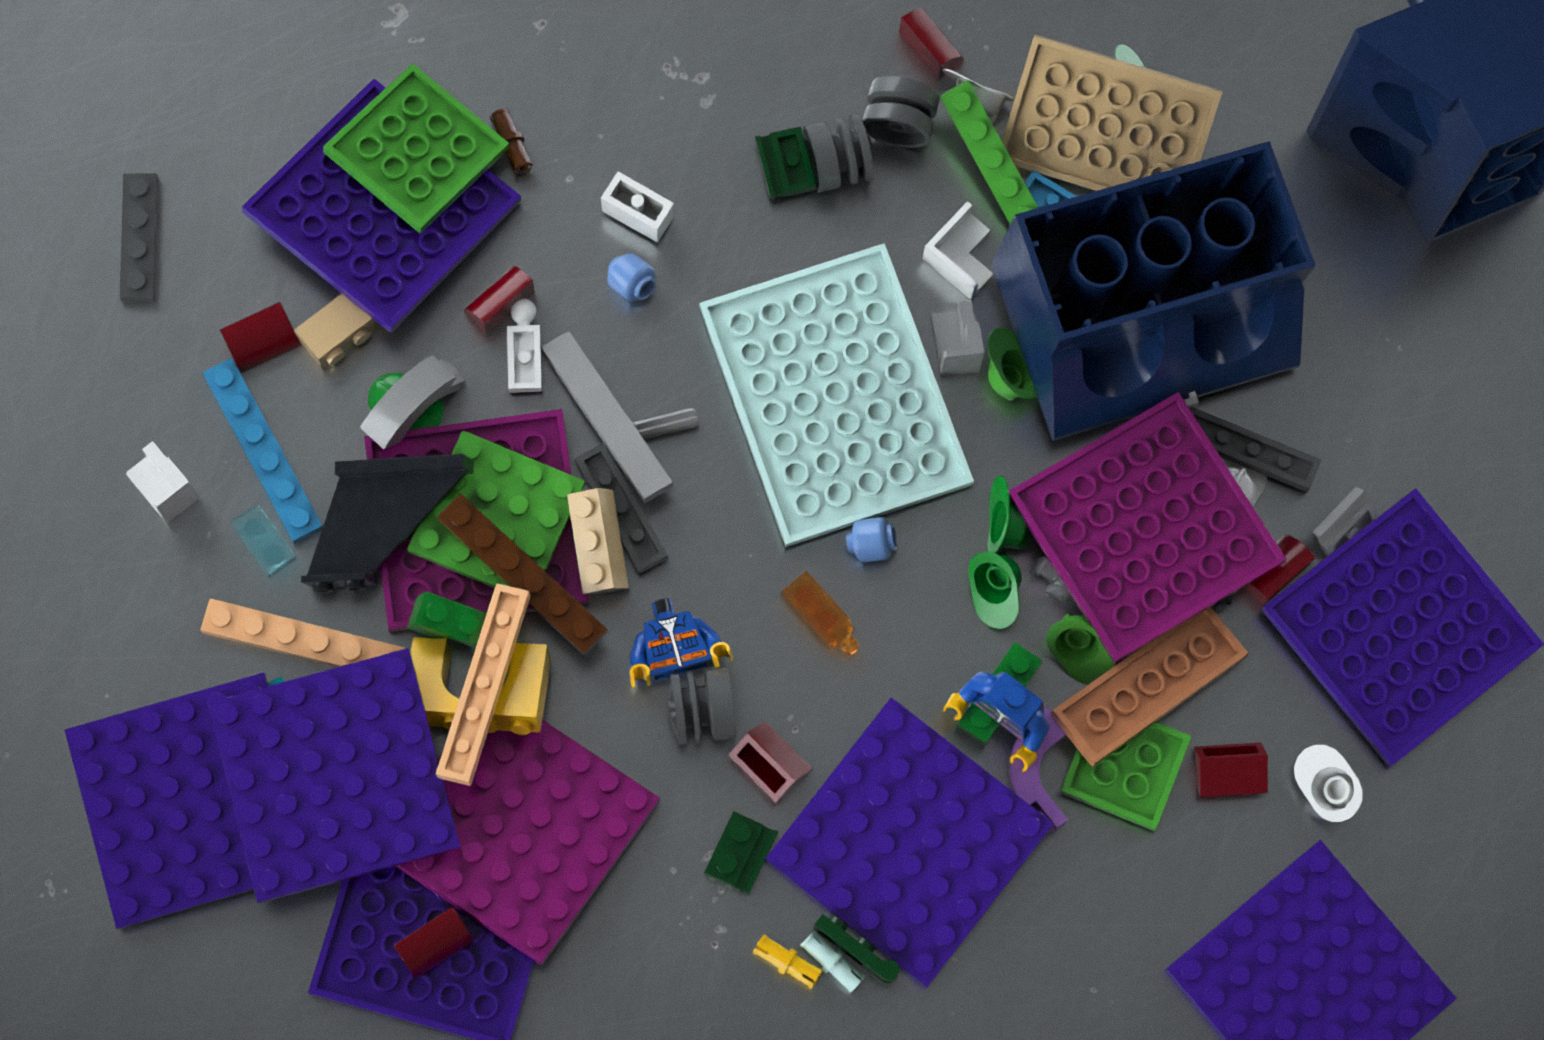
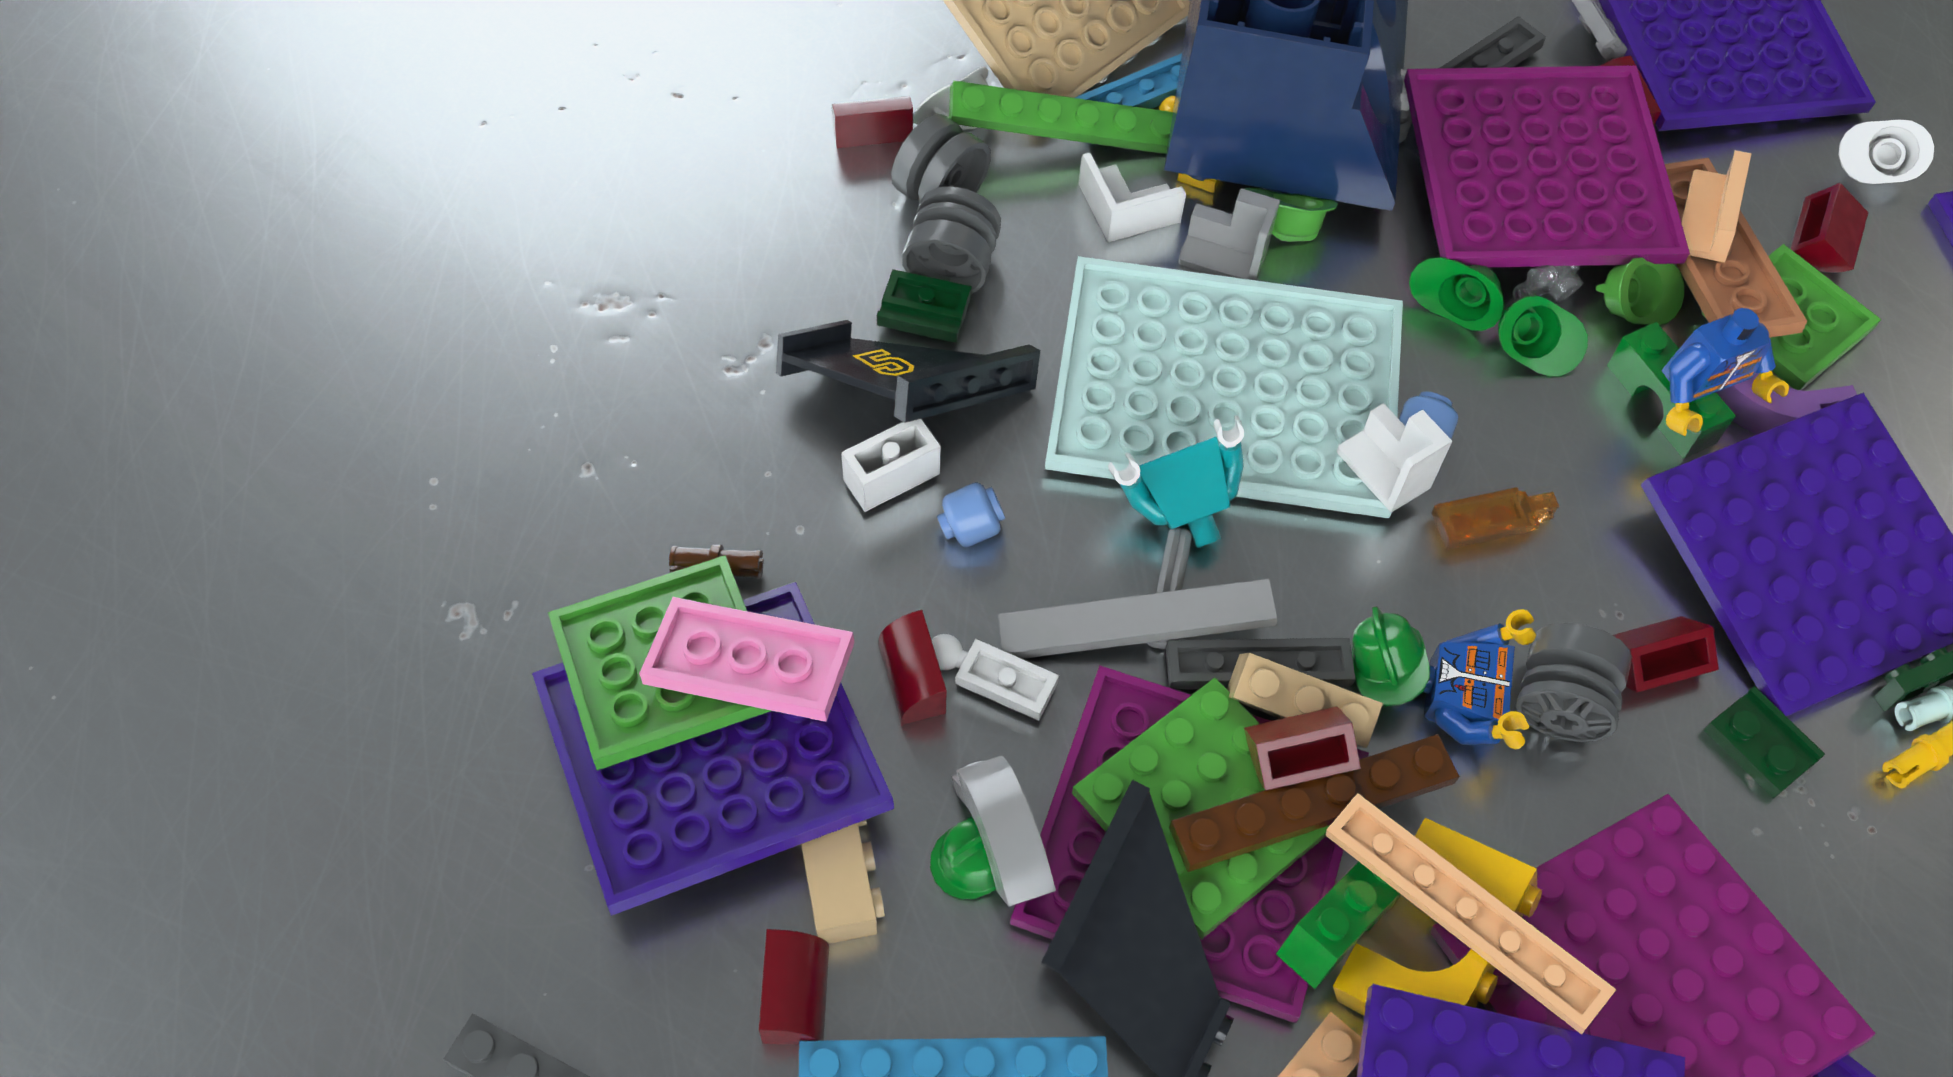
camera: 60 degrees left, 15 degrees down
none -> bright pink plate [639,597,855,722]
none -> black piece [776,320,1040,423]
none -> teal torso [1108,415,1244,548]
none -> dark red brick [1244,706,1361,791]
none -> white panel [1337,403,1452,513]
none -> green piece [1352,606,1430,707]
none -> light nougat panel [1681,150,1752,263]

